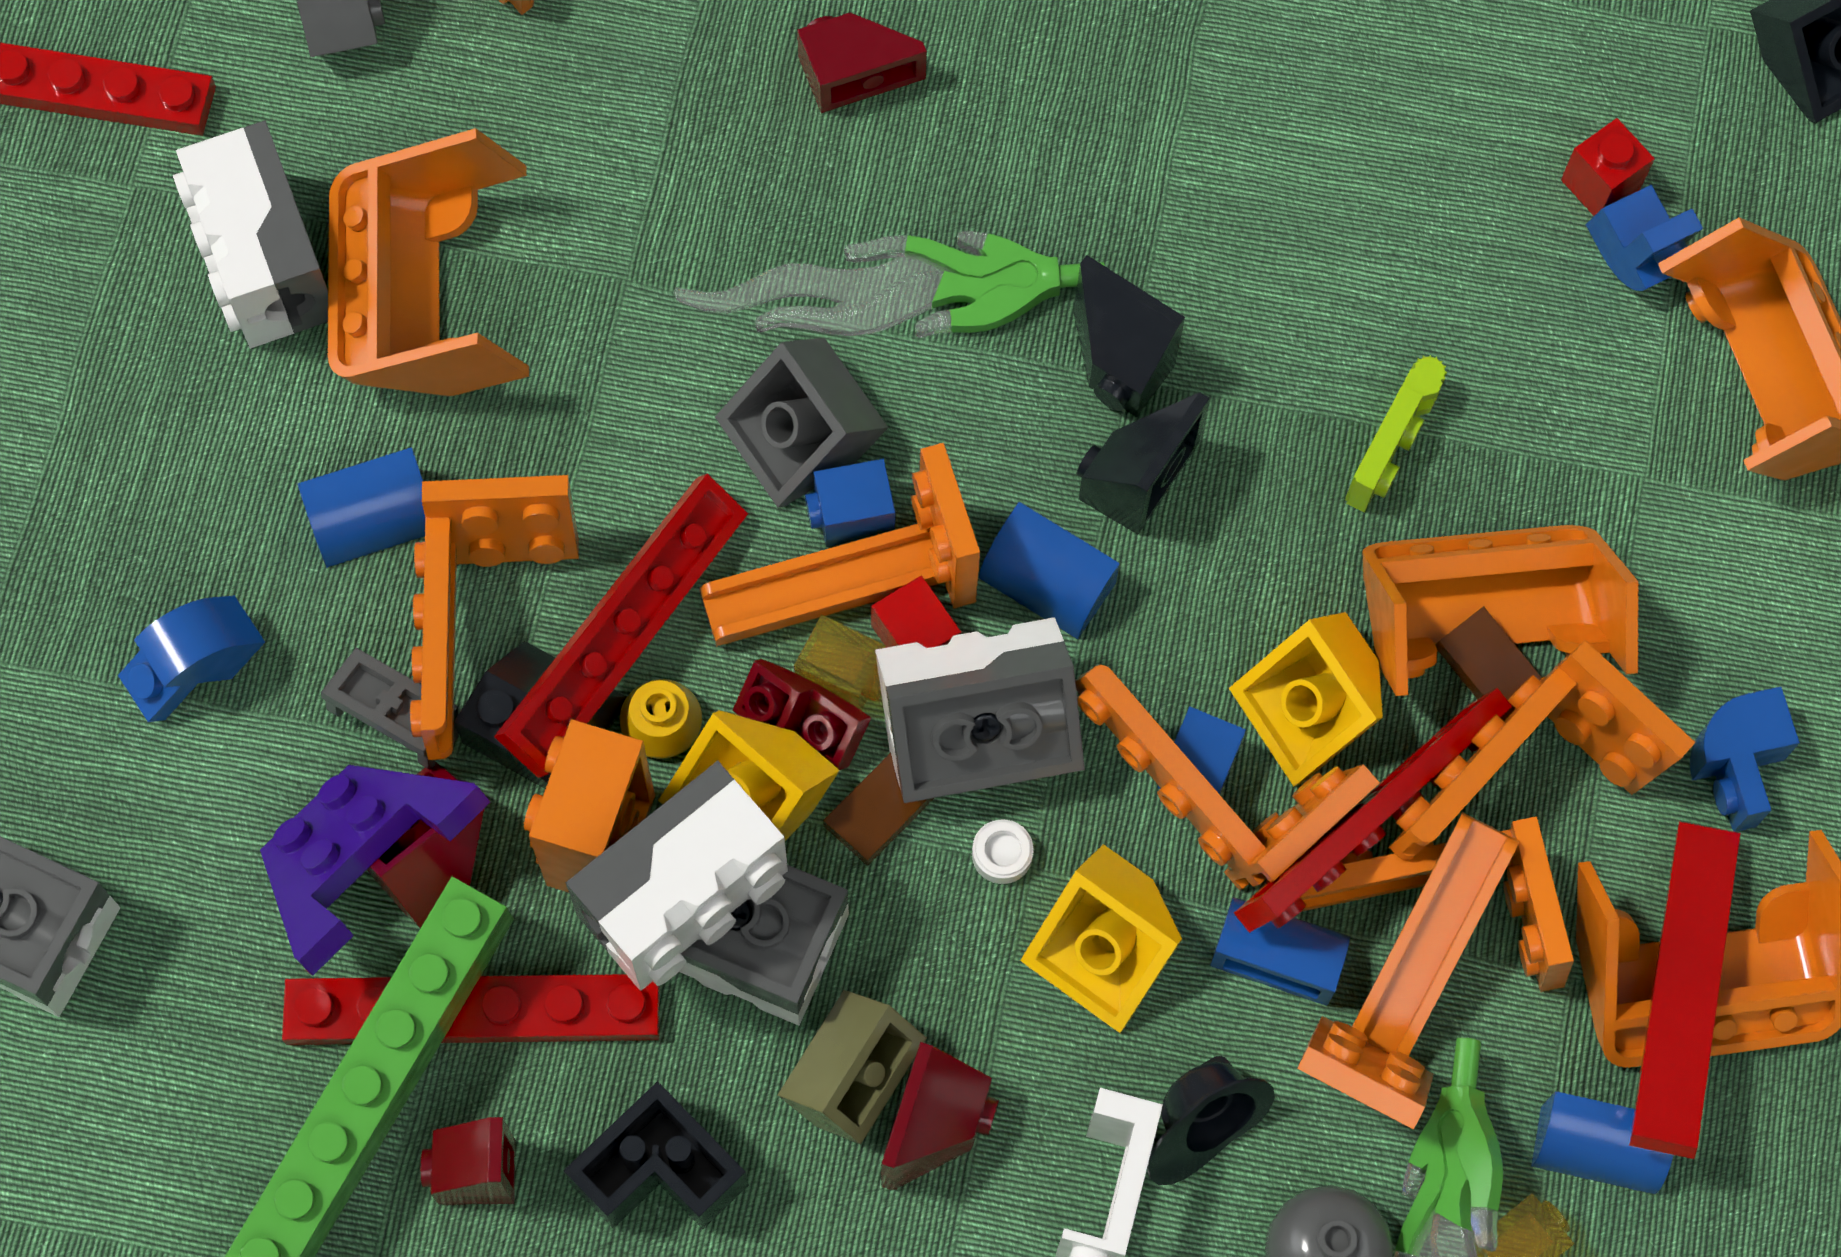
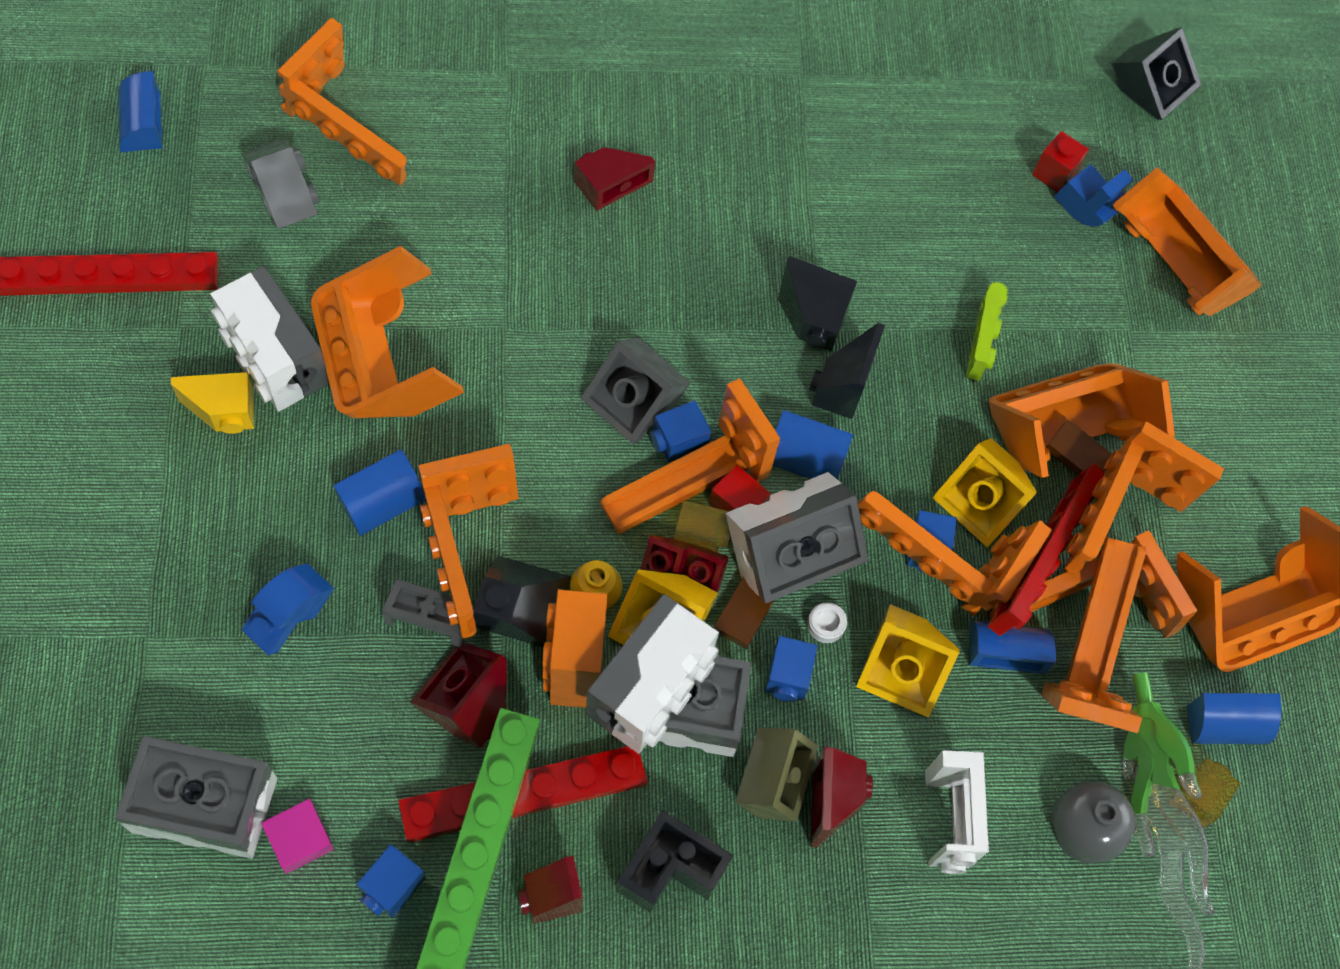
camera: 20 degrees left, 5 degrees down
dark purple wing [260,765,490,976] -> none
red plate [494,473,748,778] -> none
clear piece [673,231,1105,338] -> none
black piece [1147,1056,1275,1185] -> none
red tile [1629,821,1741,1159] -> none
blue brick [1690,687,1800,832] -> none
none -> yellow slope [171,372,254,434]
none -> dark pink piece [261,798,334,874]
none -> blue brick [357,844,426,918]
none -> blue brick [765,636,817,702]

